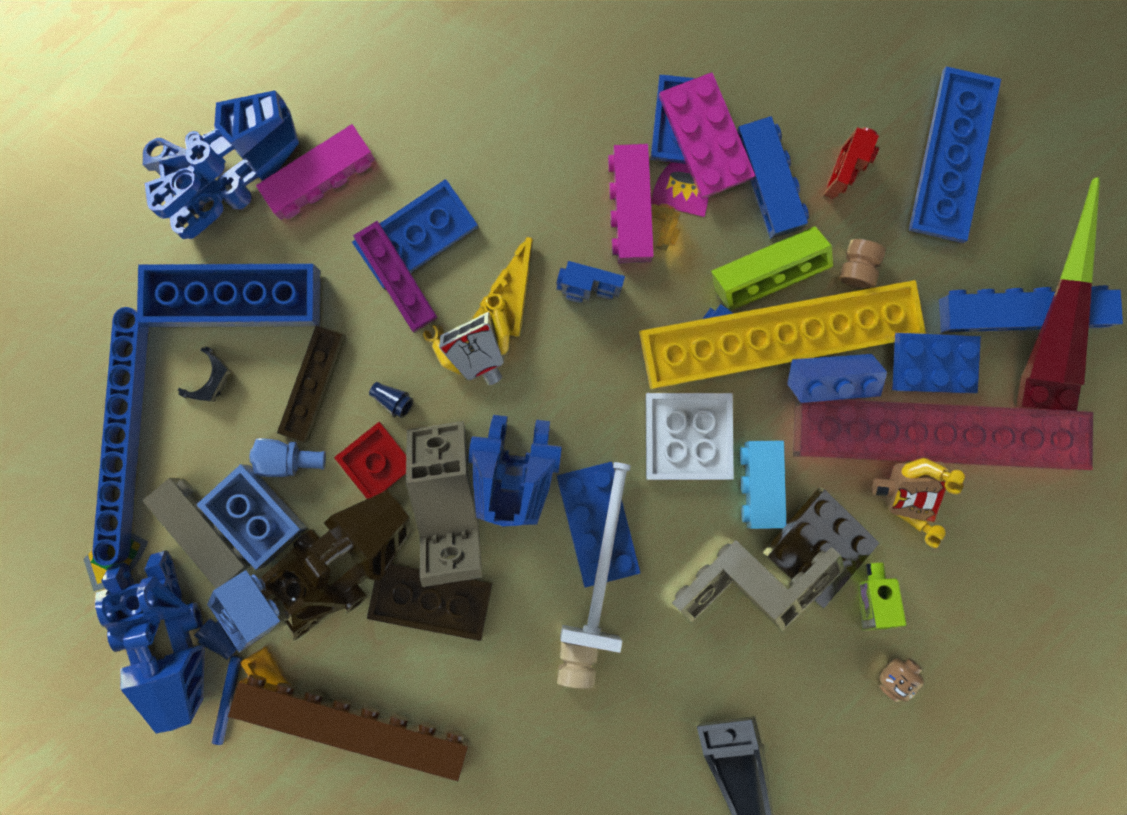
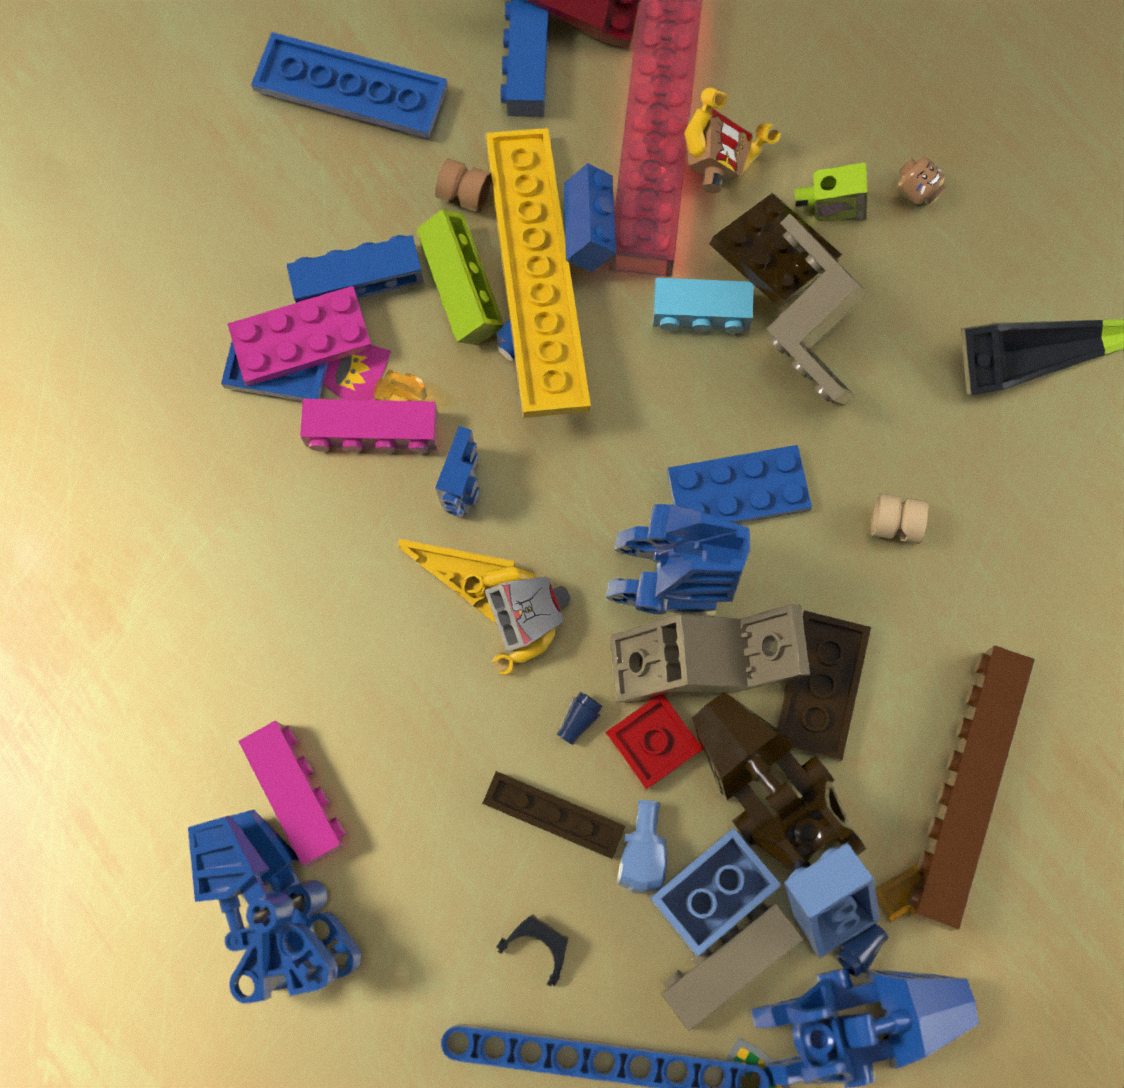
camera: 80 degrees left, 10 degrees down
blue brick [137,264,321,327] -> none
blue bar [211,655,242,745] -> none
blue plate [352,179,478,290] -> none
magenta tile [353,221,438,333] -> none
white tile [560,462,631,653] -> none
white plate [646,393,734,480] -> none
red plate [823,127,879,200] -> none
blue plate [892,333,981,393] -> none

